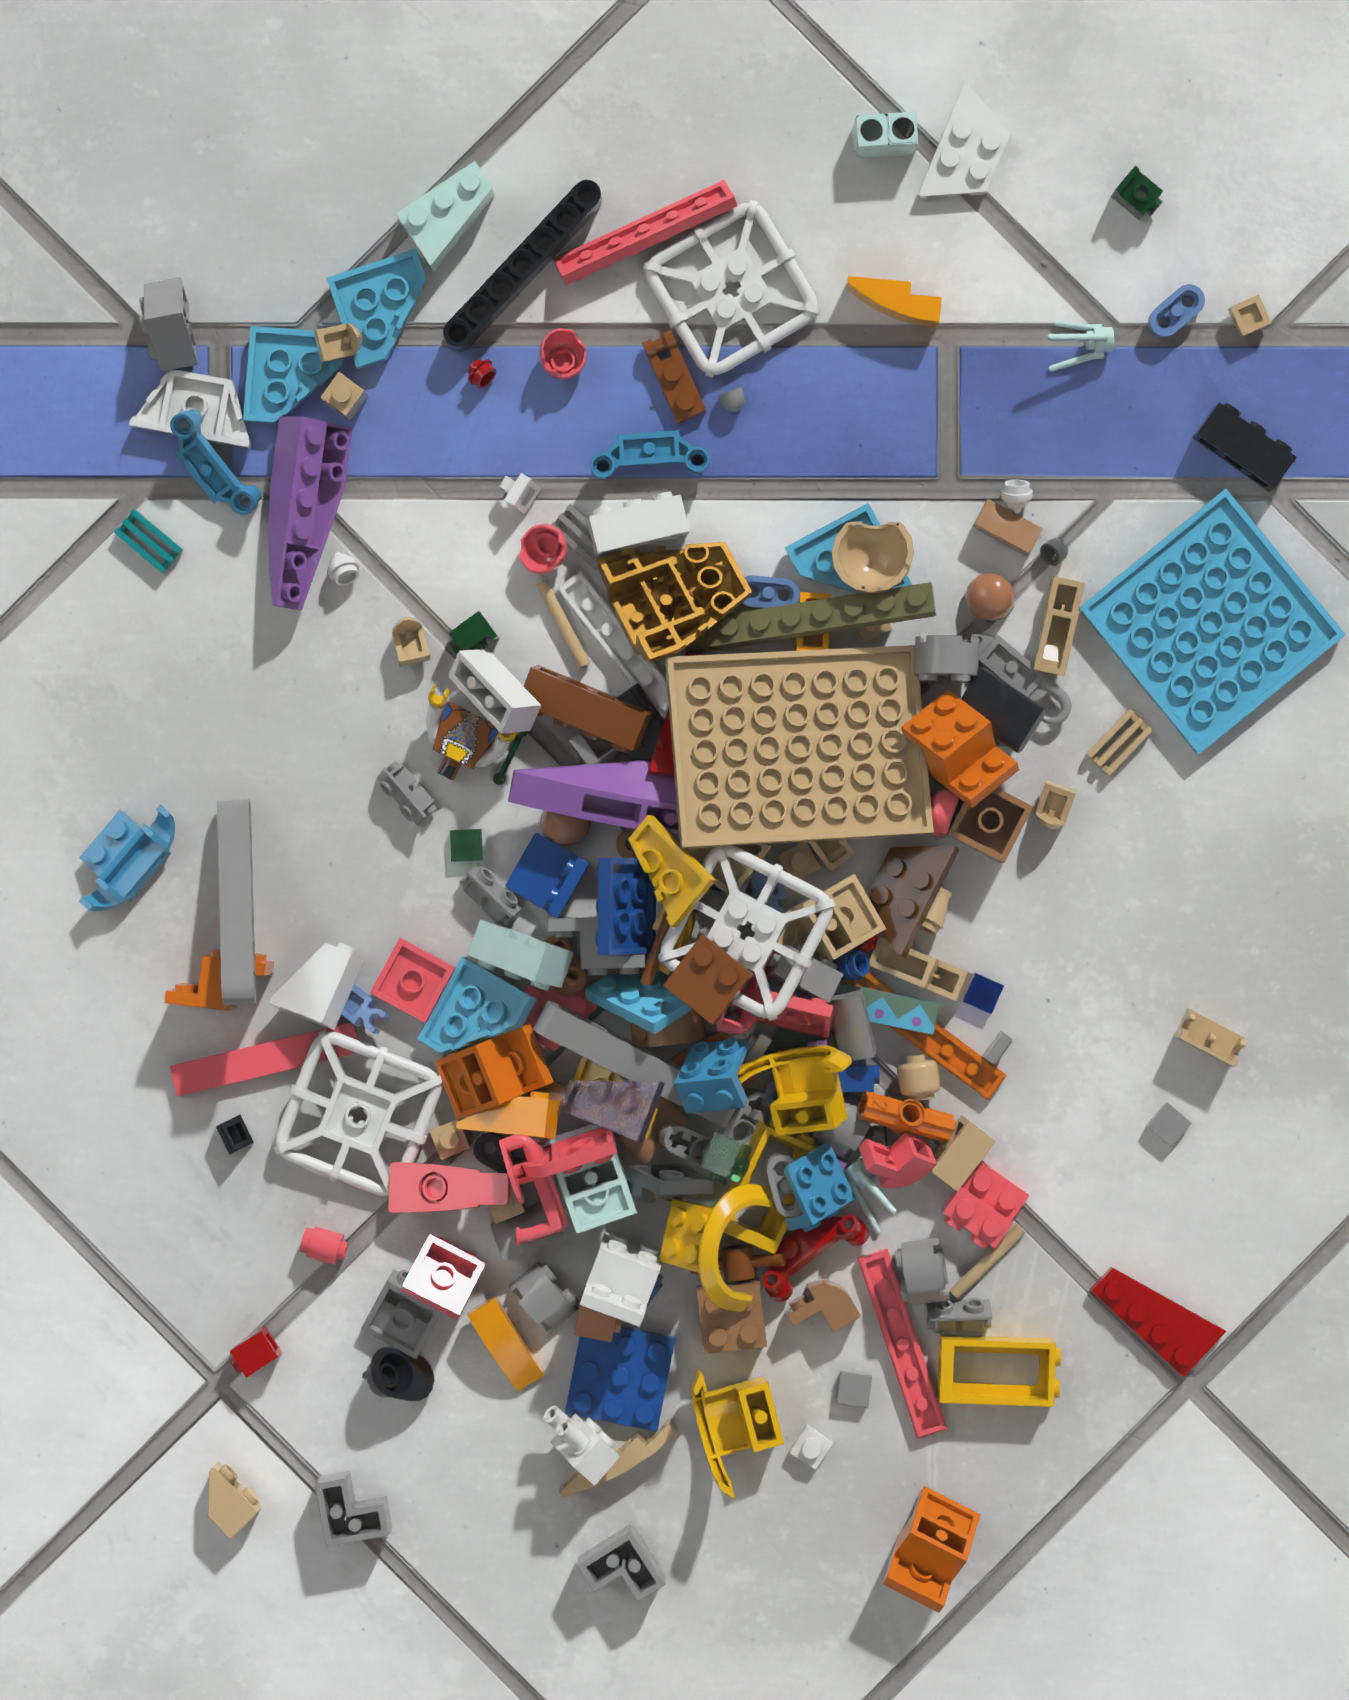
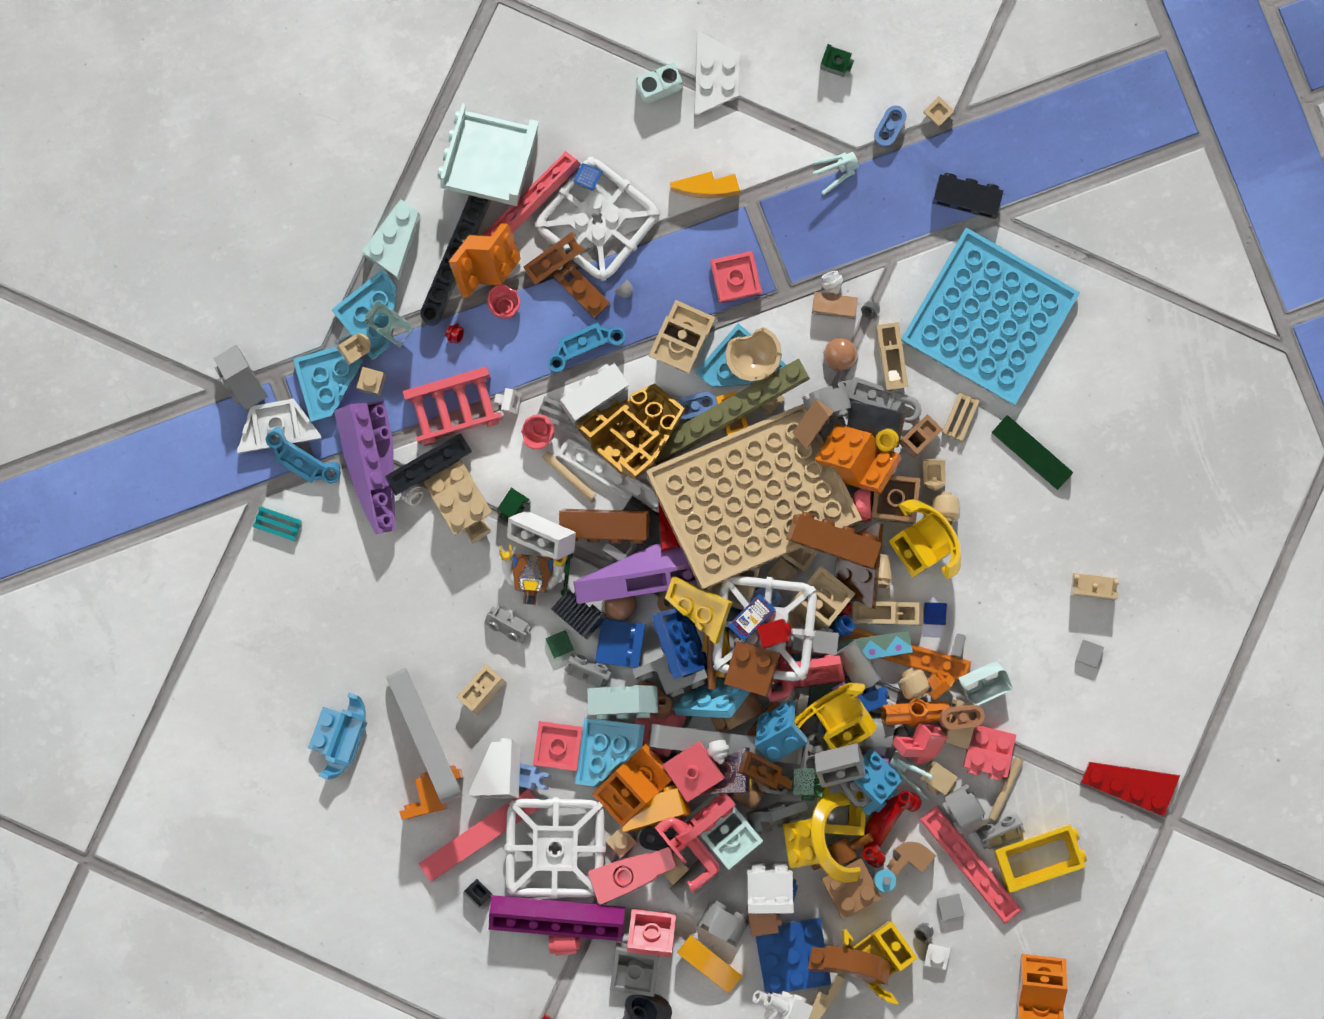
camera: 20 degrees left, 5 degrees down
none -> light aqua piece [365,300,413,348]
none -> black plate [385,433,472,496]
none -> coral fence [403,366,503,446]
none -> tan bracket [424,460,493,536]
none -> light aqua panel [437,104,539,206]
none -> orange bracket [449,223,521,297]
none -> tan hinge [457,664,507,715]
none -> magenta brick [488,895,625,941]
none -> dark orange plate [523,232,585,285]
none -> black brick [551,589,604,640]
none -> slope [573,163,602,191]
none -> tan bracket [649,300,716,374]
none -> coral plate [663,741,725,802]
none -> white plate [707,740,730,764]
none -> coral plate [710,251,762,304]
none -> tile [728,594,776,642]
none -> reddish brown hinge [738,751,793,791]
none -> red brick [756,619,793,649]
none -> dark orange brick [786,511,882,568]
none -> medium nougat slope [792,398,834,449]
none -> dark orange arch [808,945,891,985]
none -> light grey brick [815,743,866,788]
none -> medium azure piece [872,870,896,892]
none -> yellow tile [875,429,899,452]
none -> yellow piece [889,500,961,580]
none -> medium nougat brick [899,414,943,458]
none -> dark grey hinge [914,923,934,943]
none -> tan brick [919,760,958,796]
none -> orange tile [927,671,955,700]
none -> tan head [931,492,960,525]
none -> nougat plate [940,704,985,730]
none -> light aqua piece [959,661,1013,706]
none -> dark green slope [991,415,1073,490]

